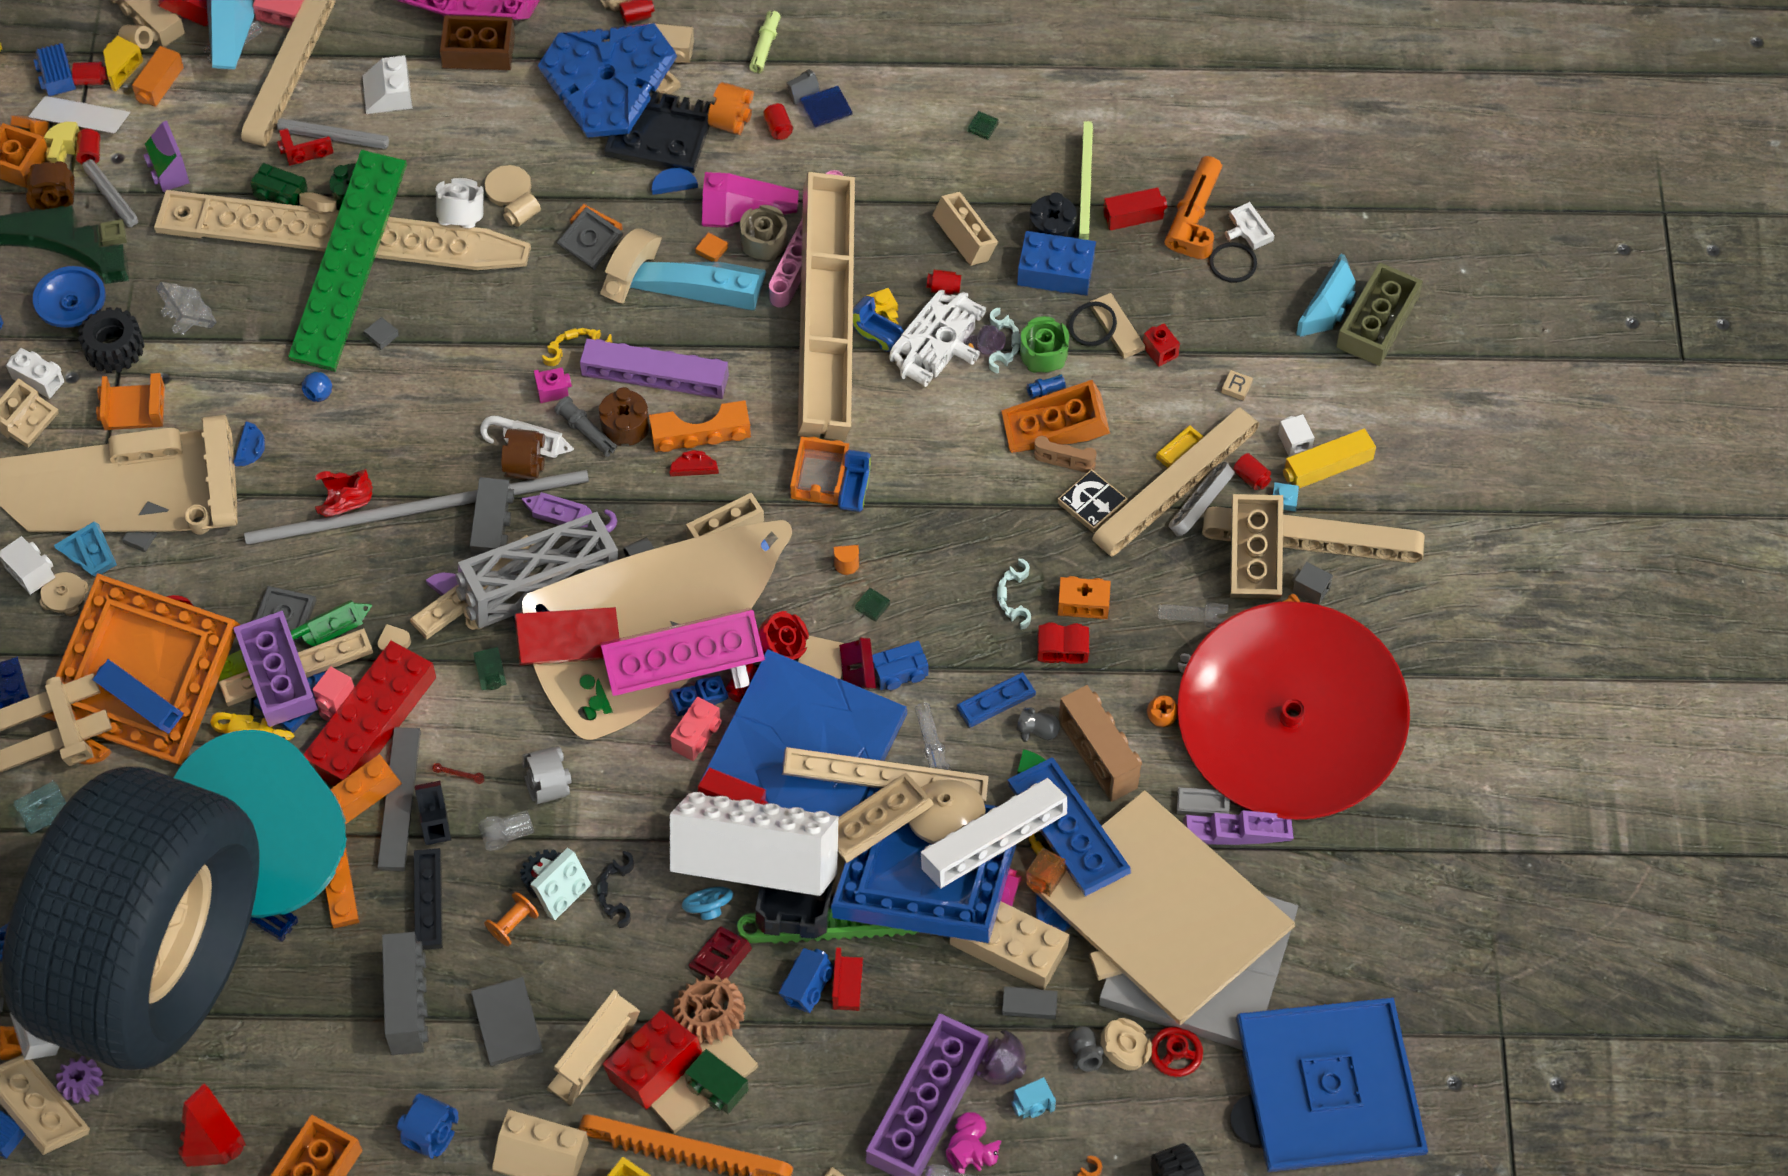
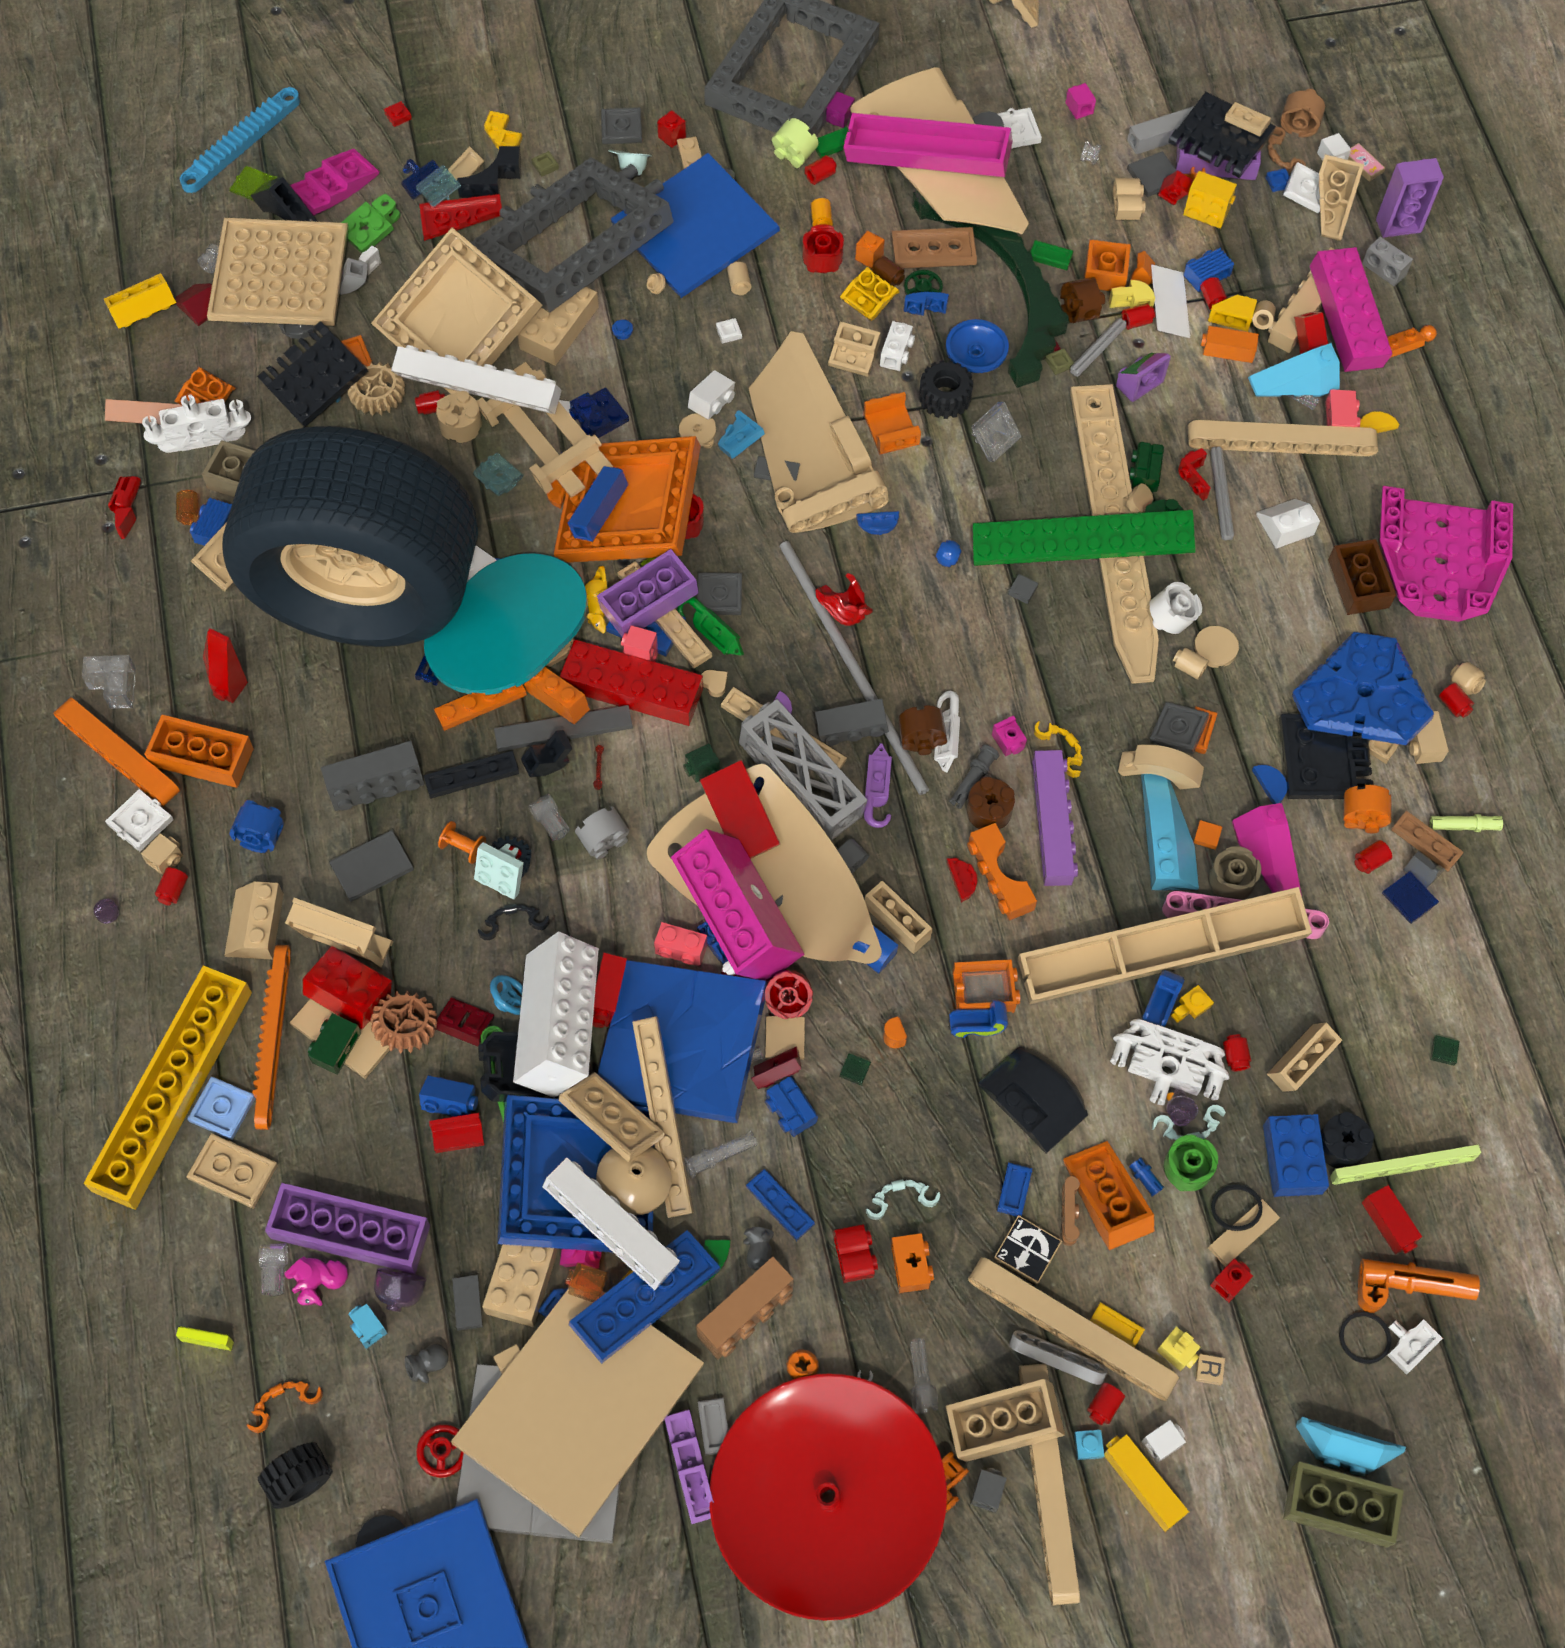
camera: 75 degrees right, 5 degrees up
tan tile [1101,1018,1152,1070] -> none
none -> black slope [978,1046,1088,1154]
none -> blue tile [997,1162,1032,1217]
none -> light yellow brick [1157,1327,1200,1372]
none -> medium nougat plate [1391,811,1464,872]

